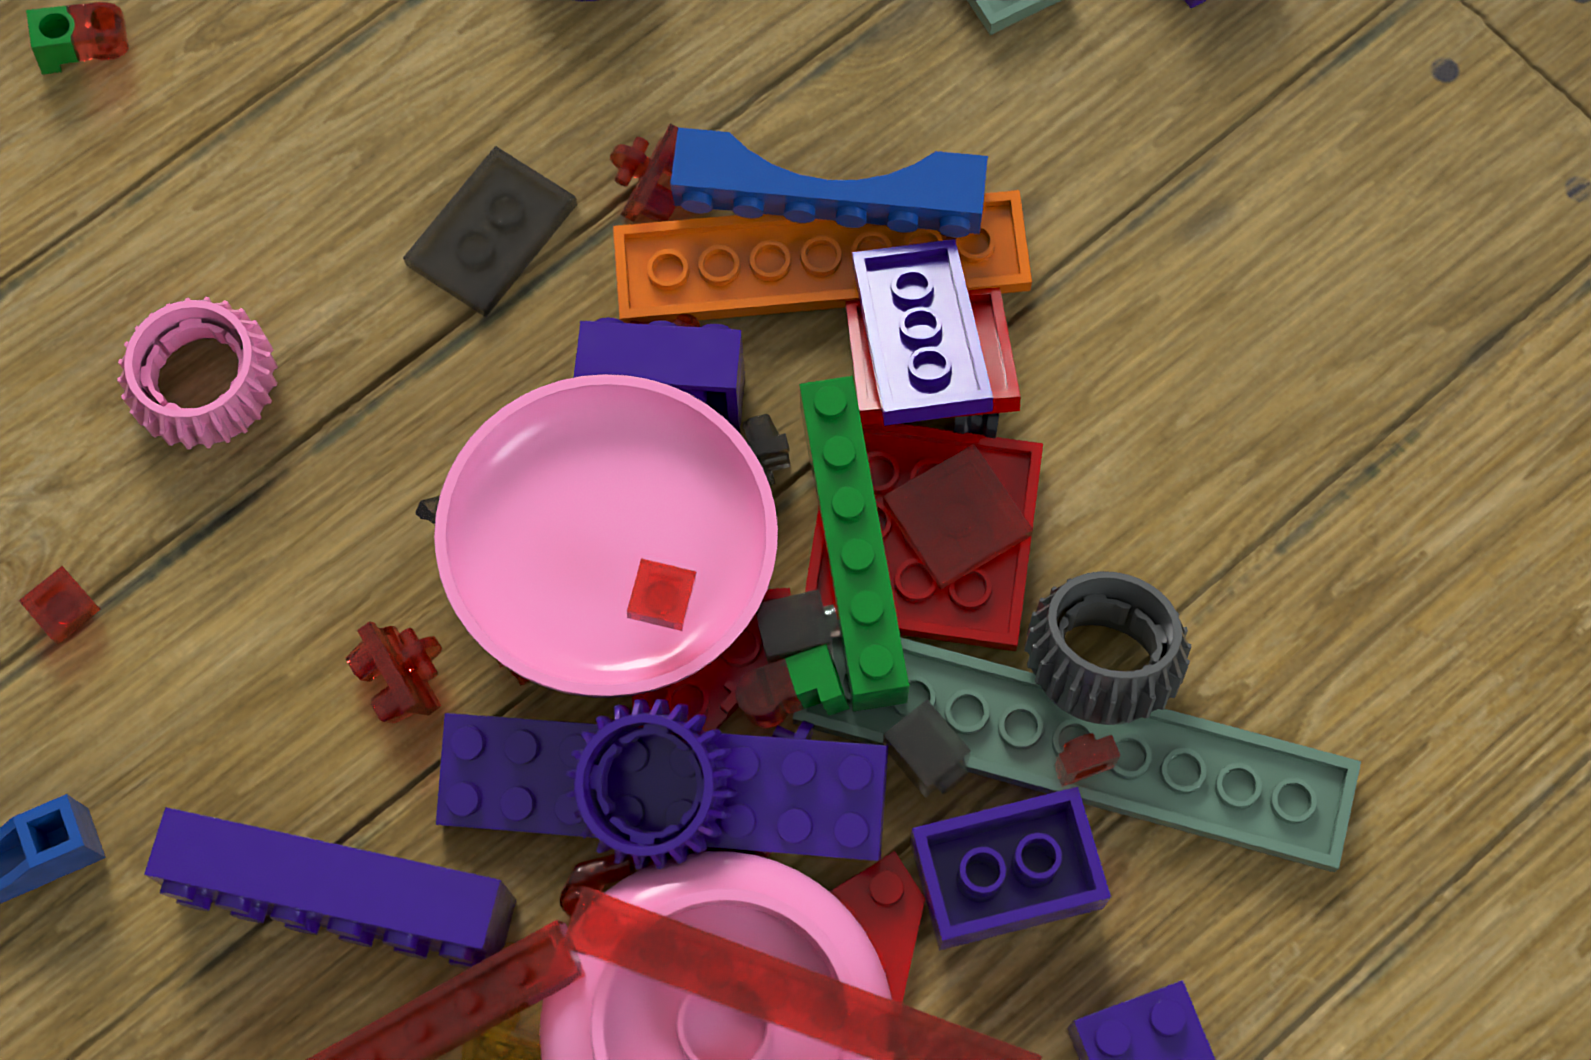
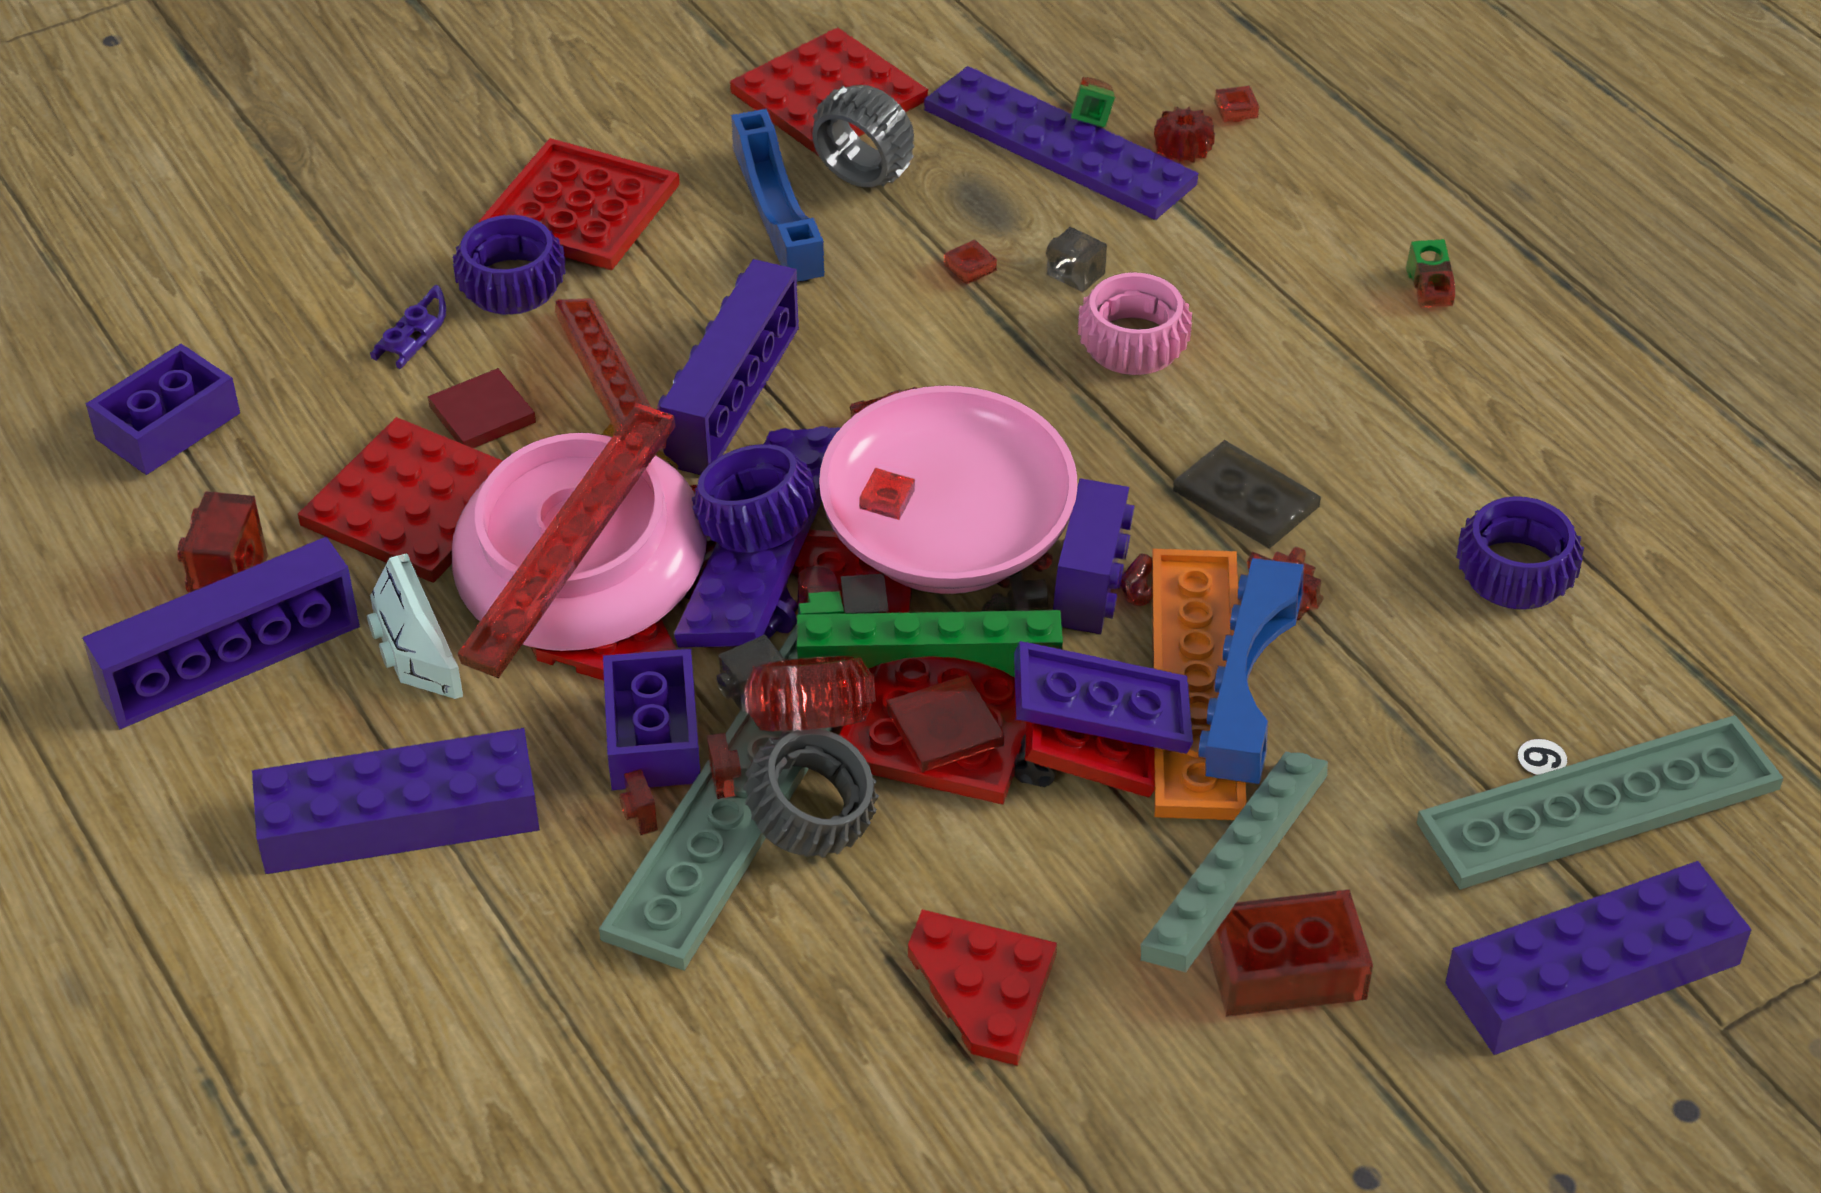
camera: 95 degrees right, 25 degrees down
none -> clear red plate [619,769,658,836]
none -> clear red gear [743,656,876,731]
none -> red plate [908,909,1057,1066]
none -> clear smoke brick [1046,227,1107,293]
none -> sand green plate [1141,752,1328,972]
none -> clear red brick [1207,889,1373,1017]

